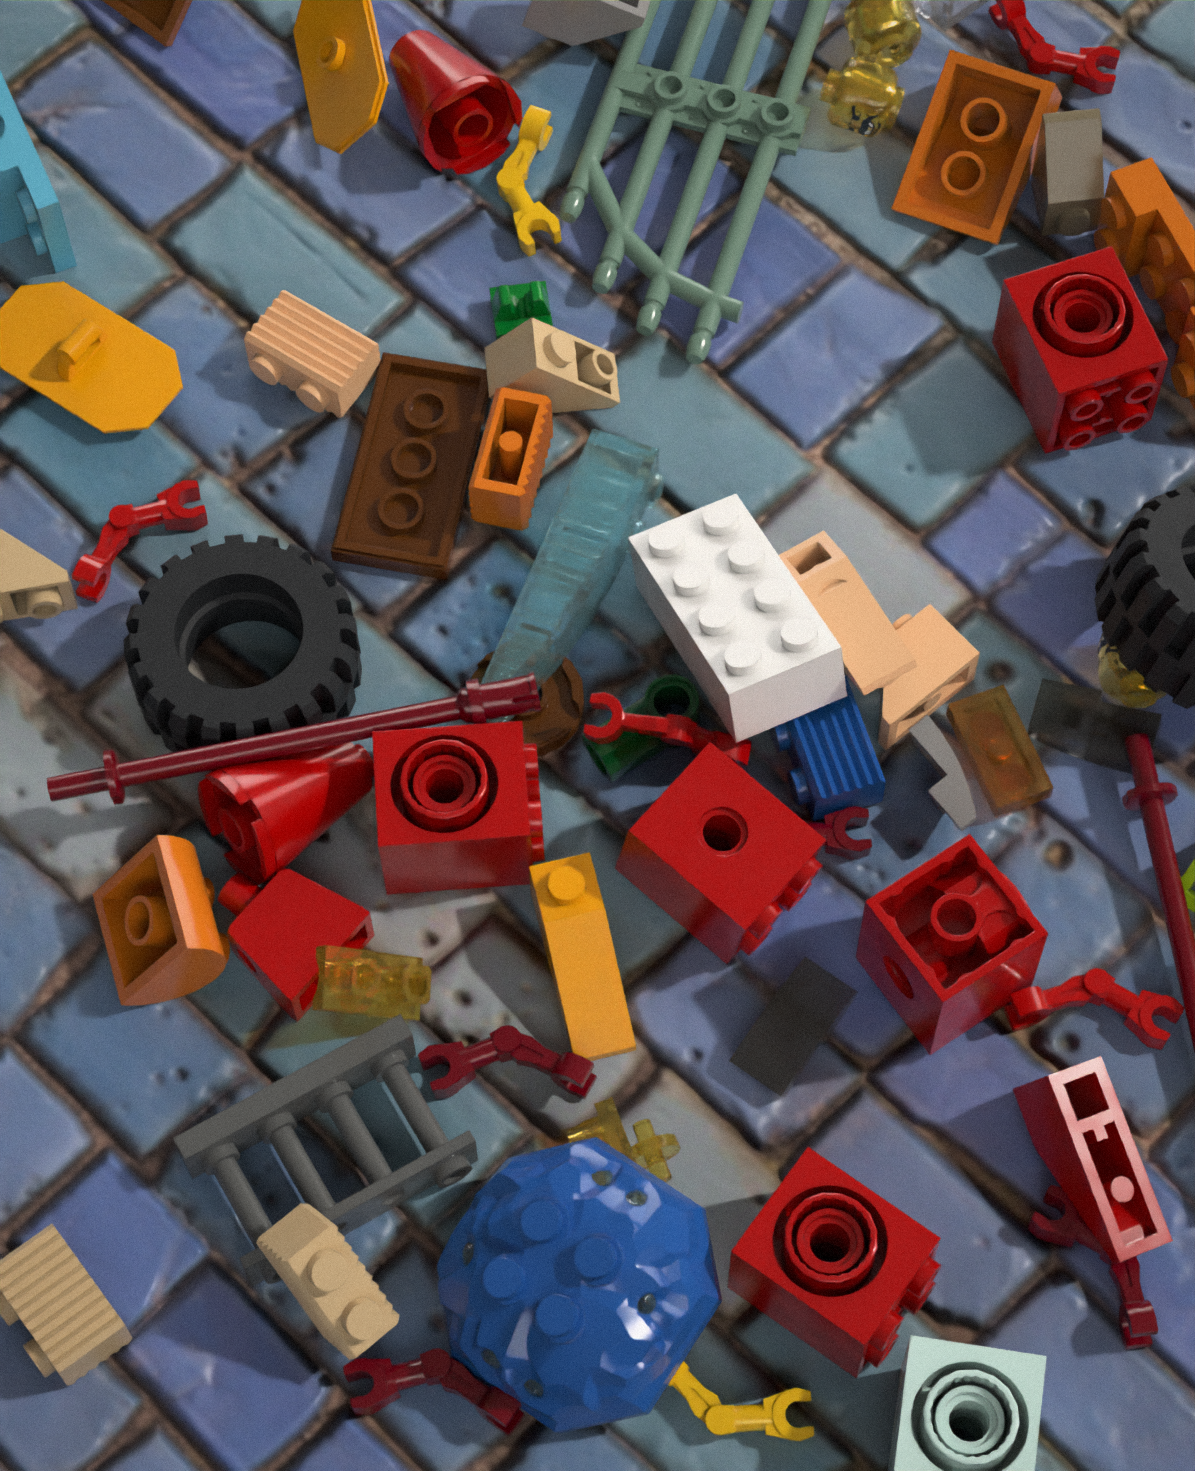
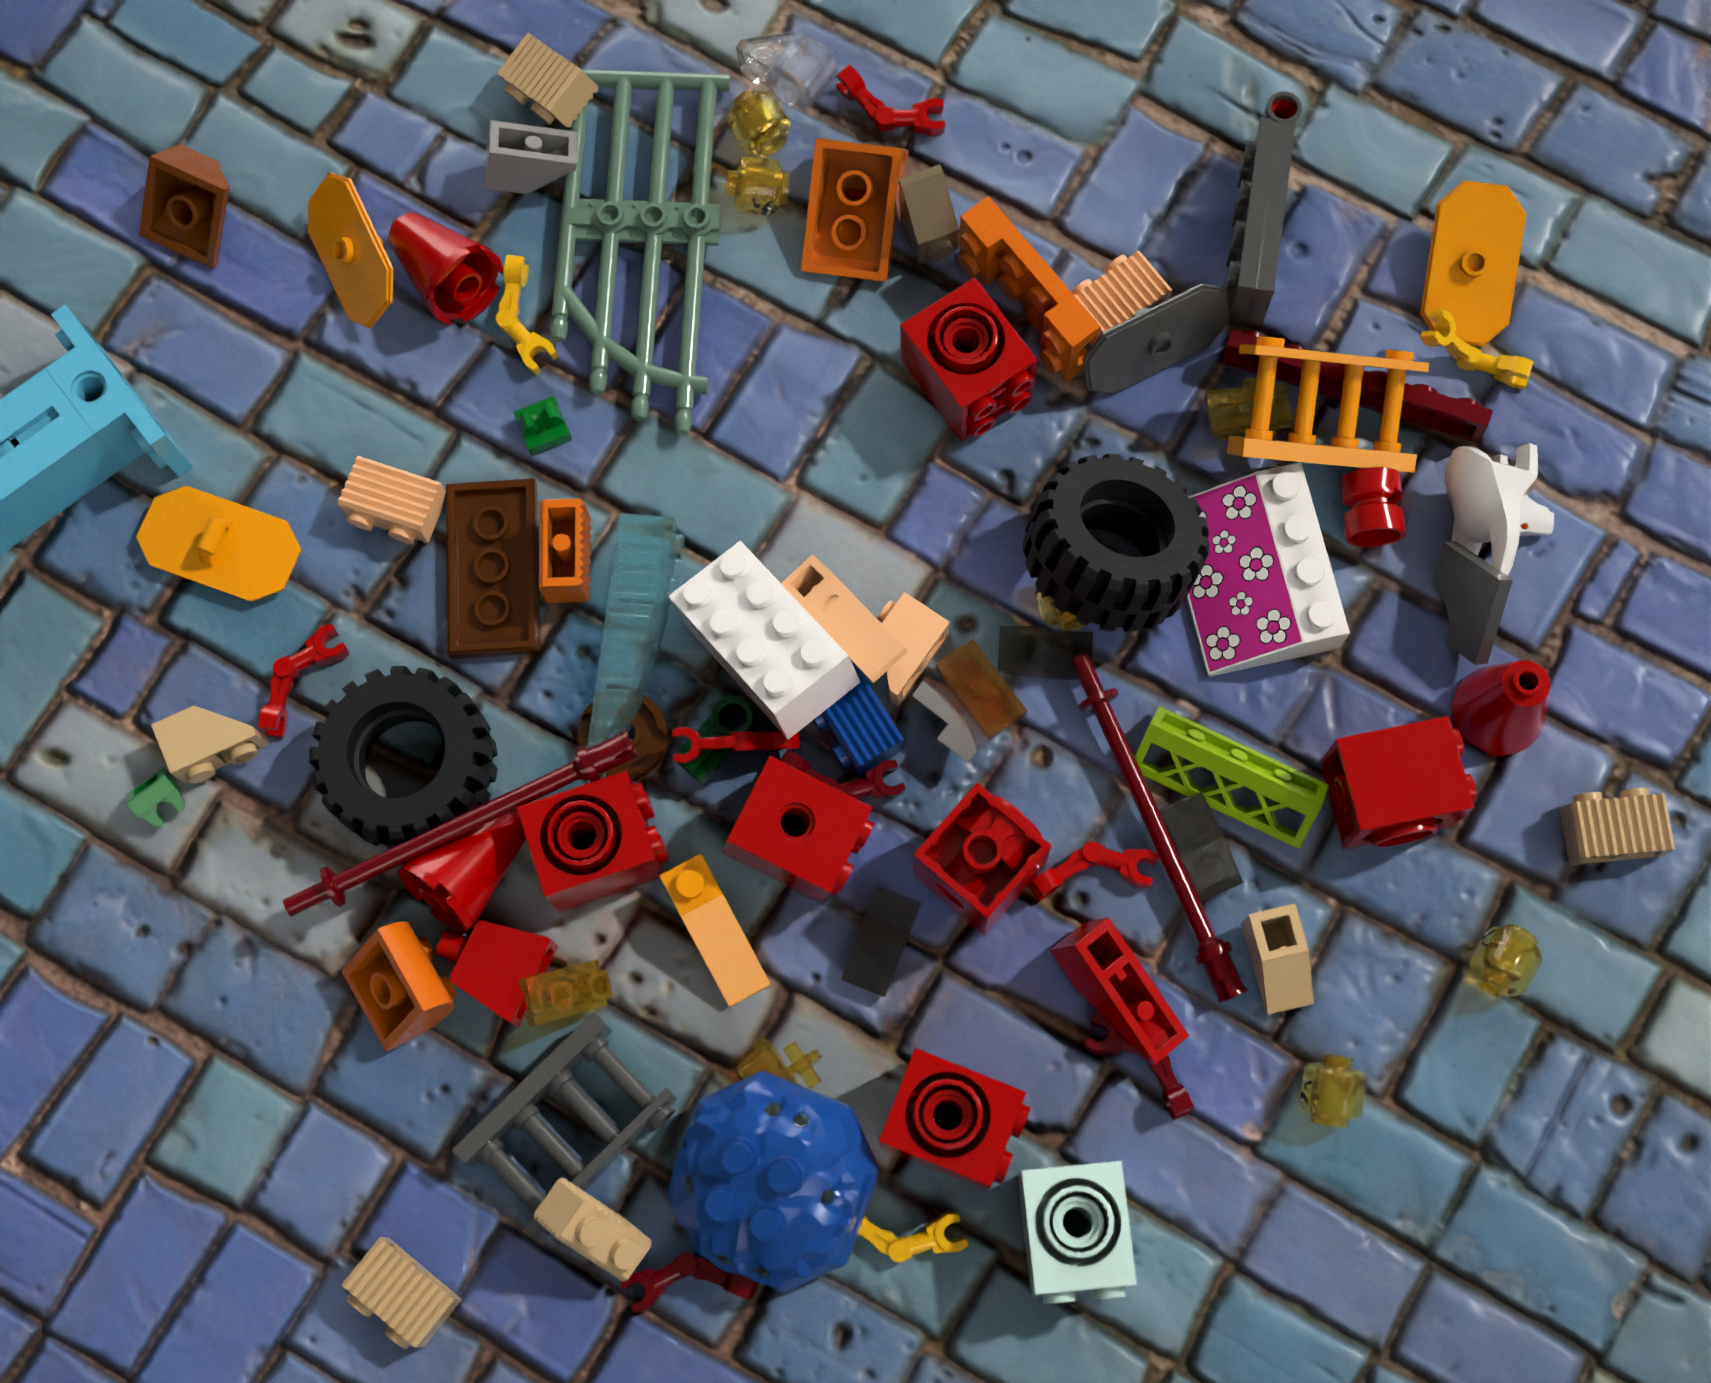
camera: 10 degrees left, 10 degrees up
dark red piece [418,1025,597,1099] -> none
tan slope [484,317,620,413] -> none

